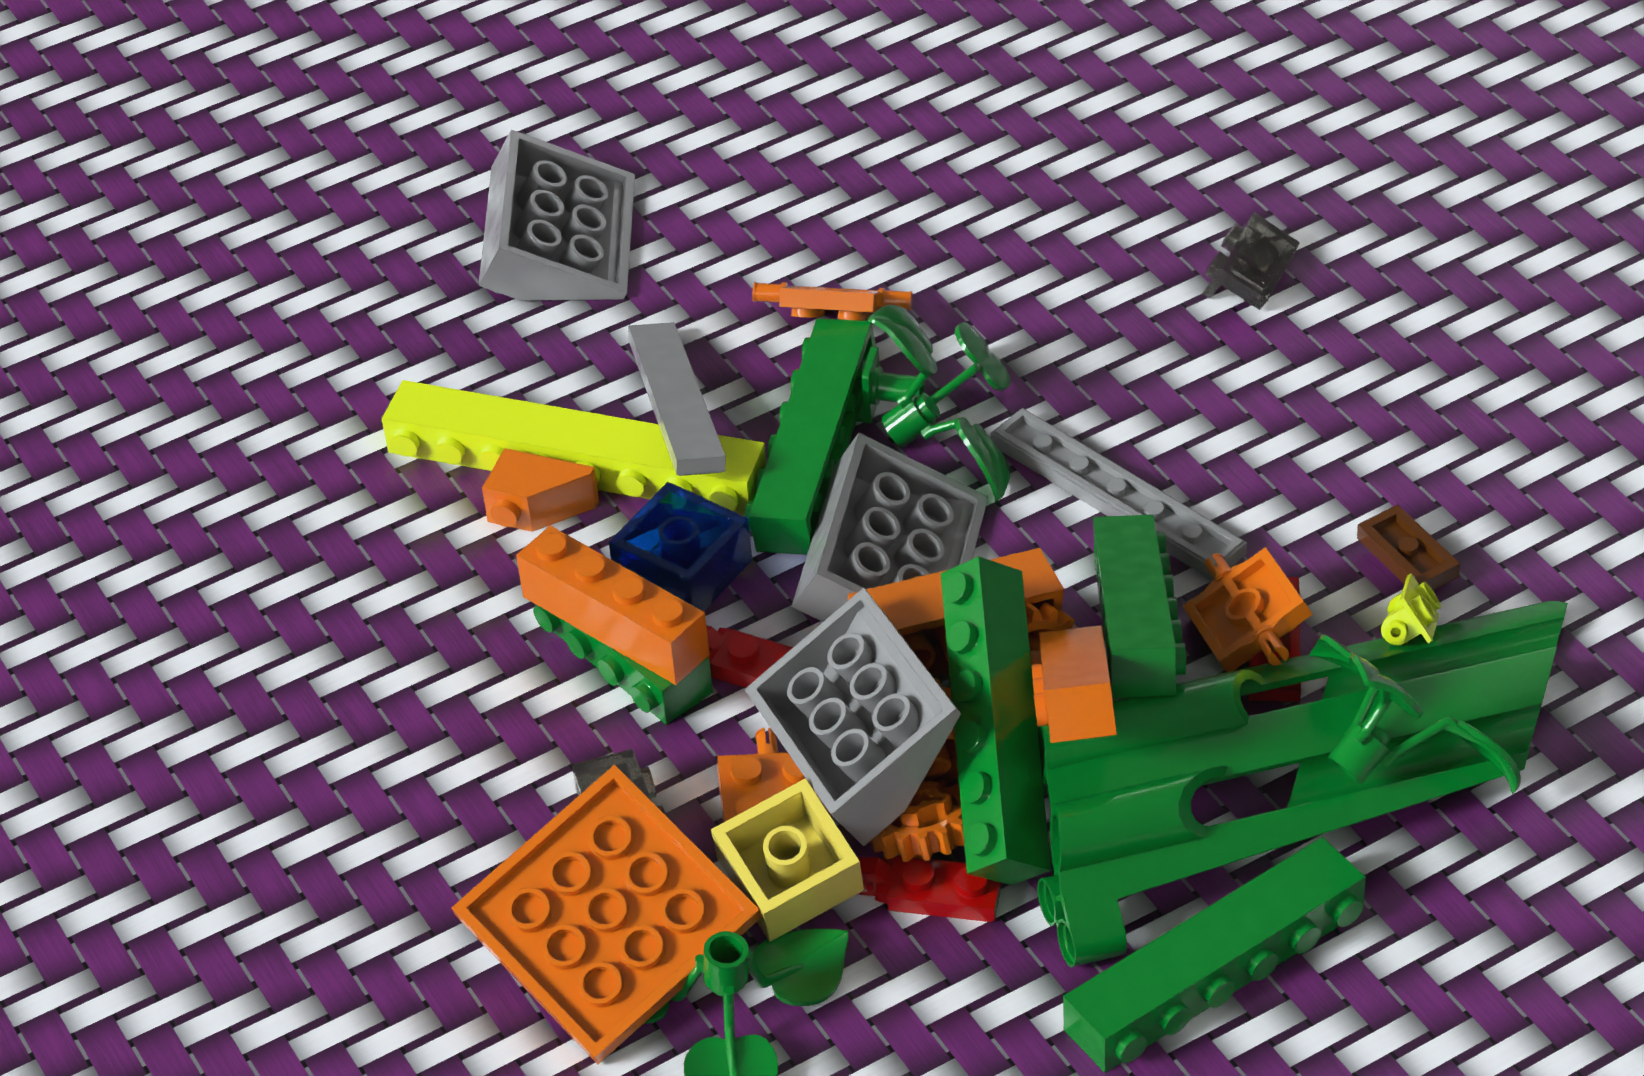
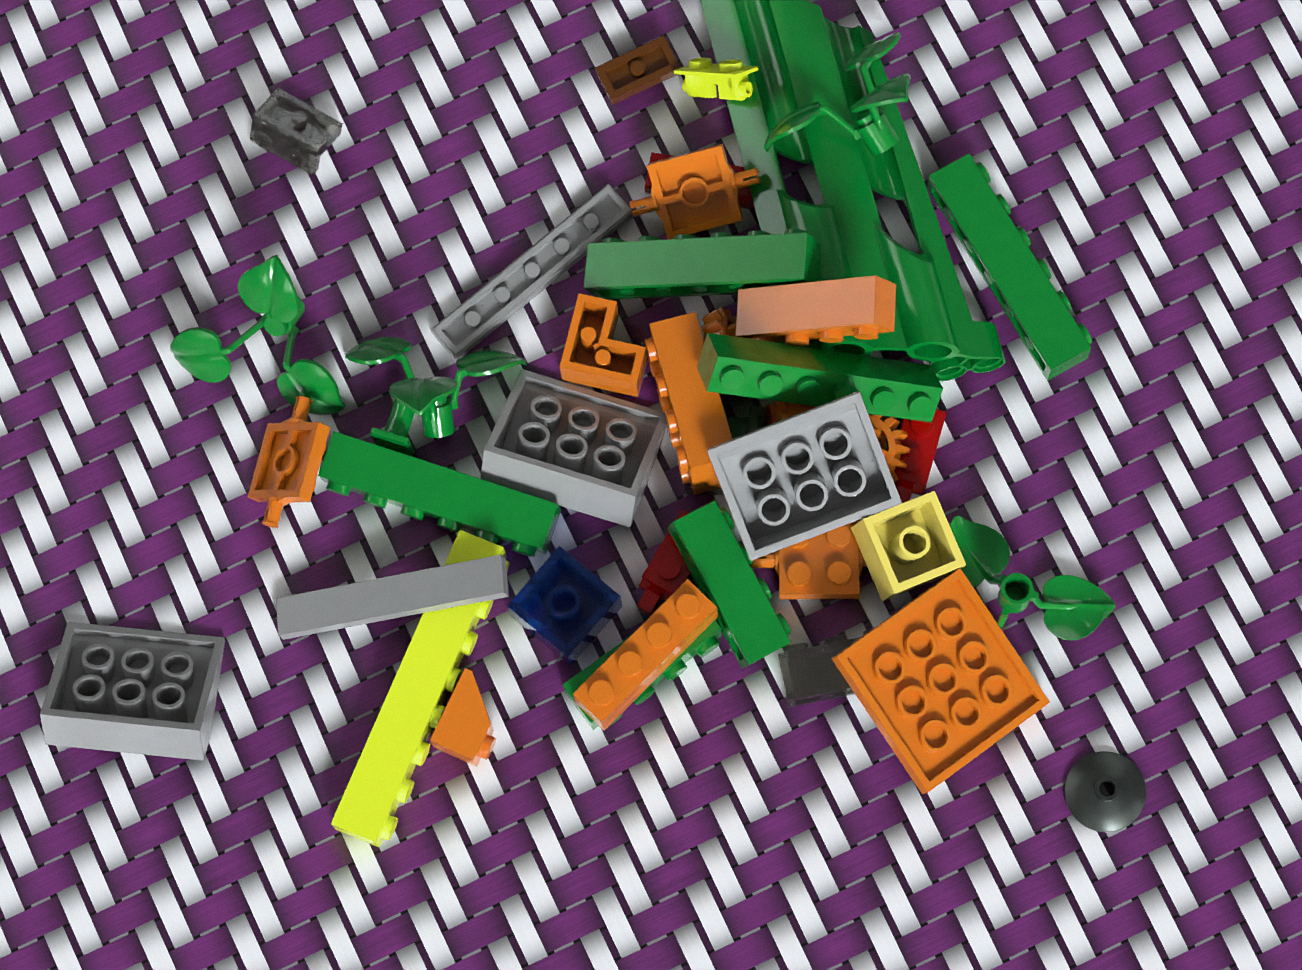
camera: 80 degrees left, 30 degrees up
none -> green plant [170,255,345,415]
none -> orange brick [560,293,648,397]
none -> green brick [667,500,791,669]

